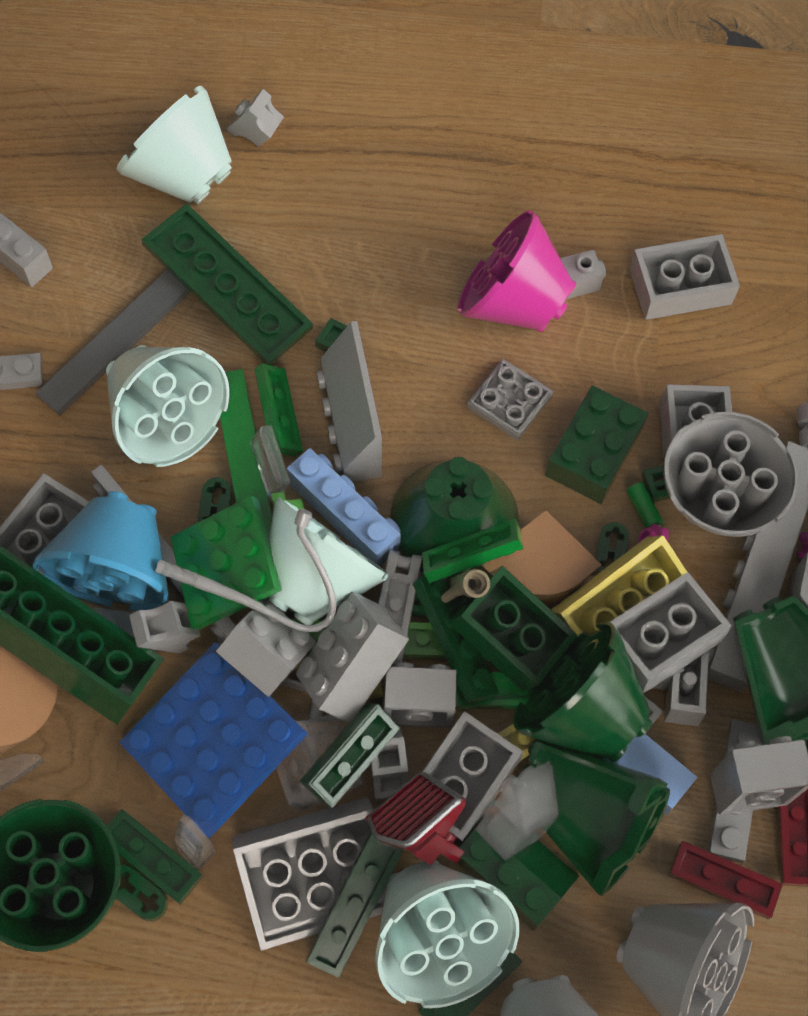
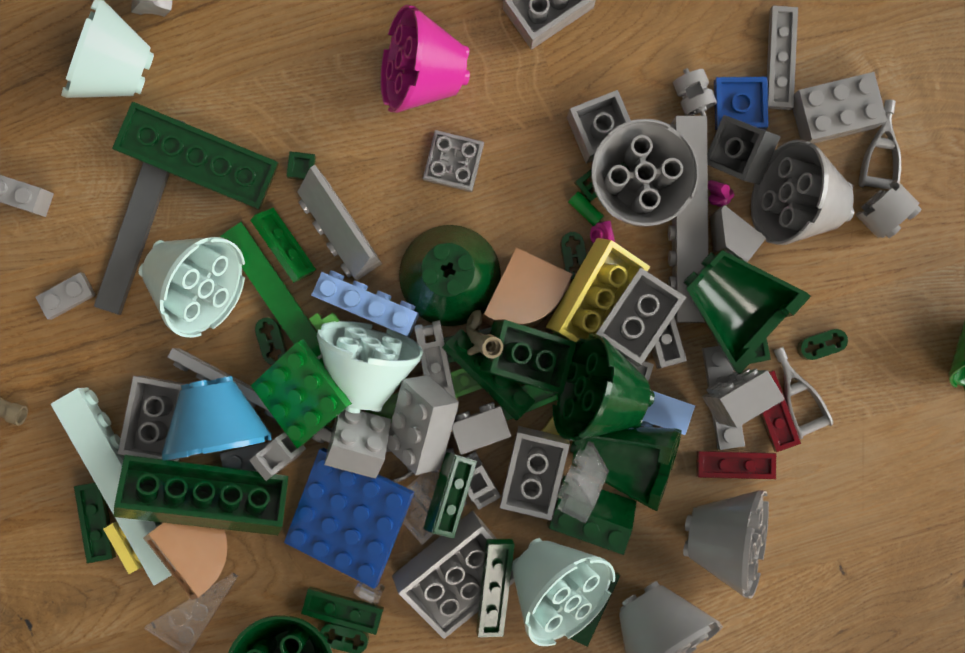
camera: 20 degrees left, 20 degrees up
light grey piece [155,509,336,632] -> none
clear tile [250,425,291,498] -> none
dark red piece [365,772,466,866] -> none
green plate [422,518,523,583] -> none
dark green brick [545,385,649,504] -> none
light grey brick [560,250,606,299] -> none

